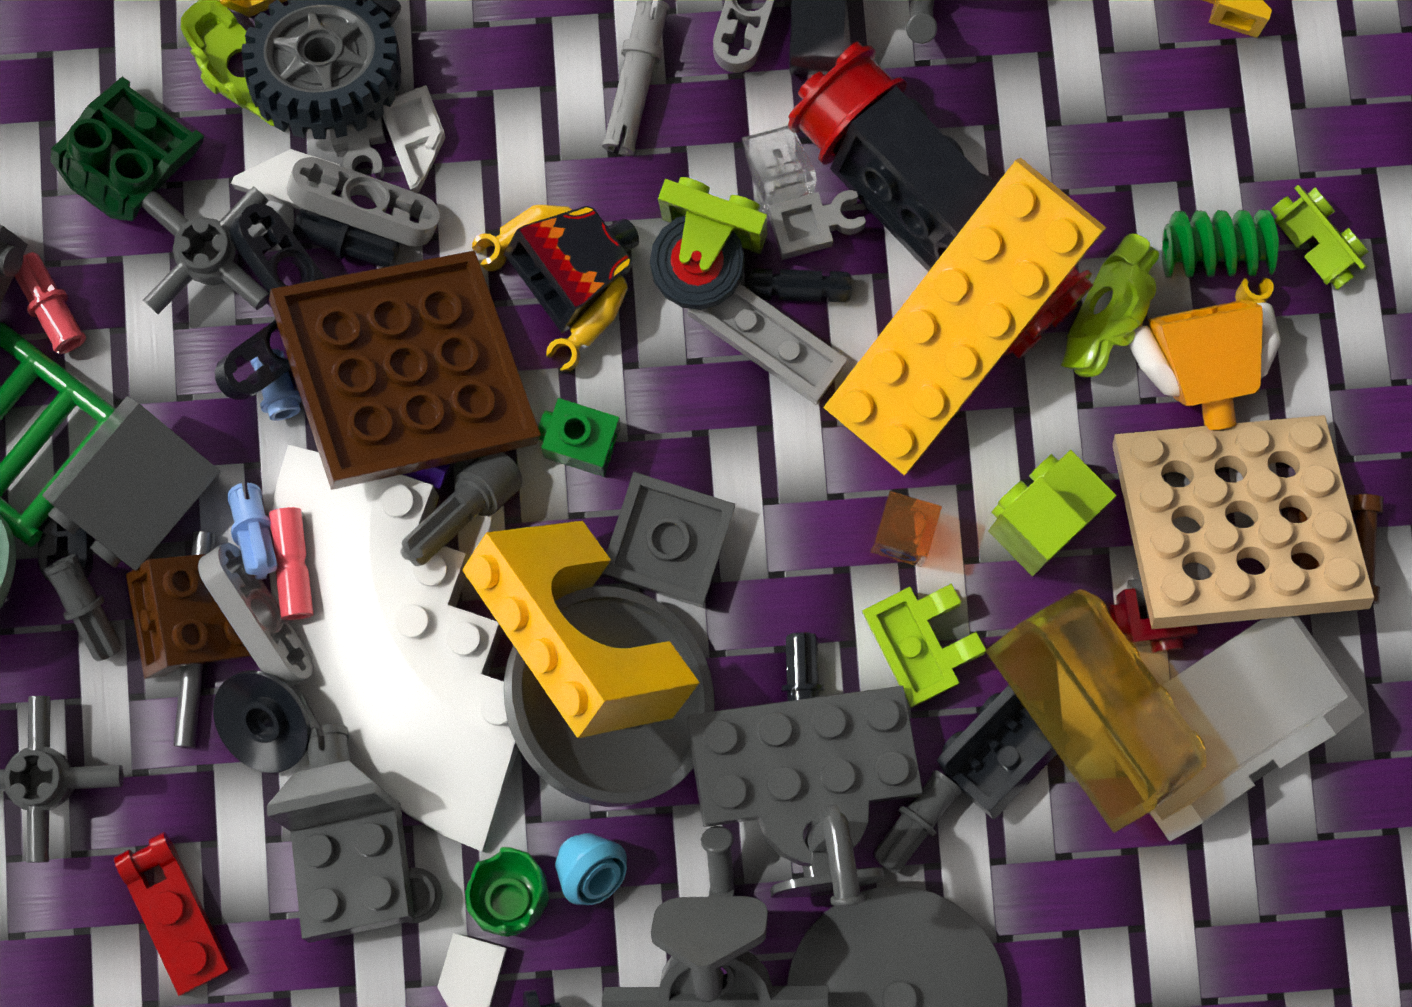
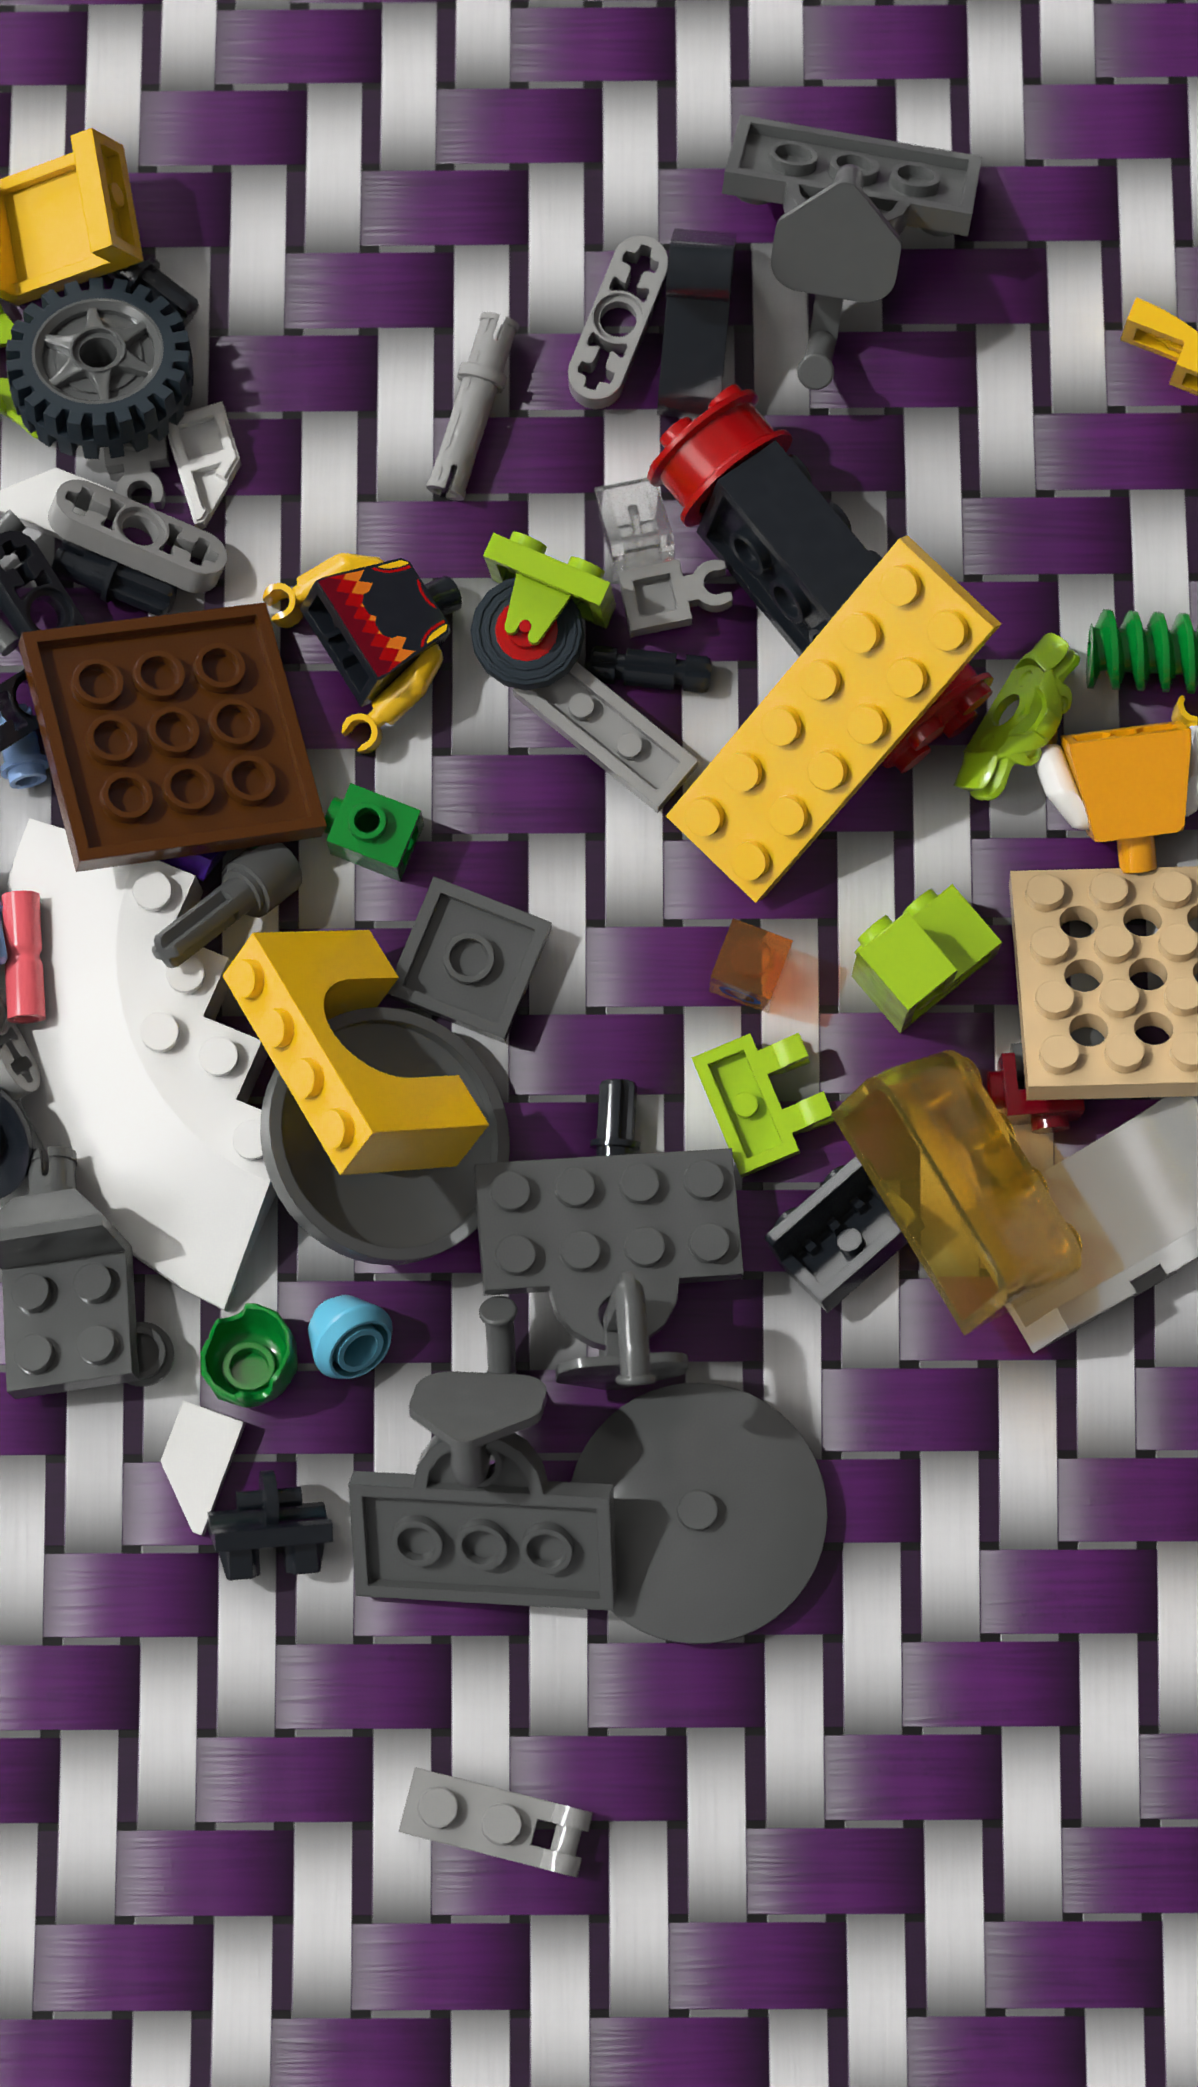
camera: 10 degrees right, 0 degrees up
dark grey axle [873,770,962,873] -> none

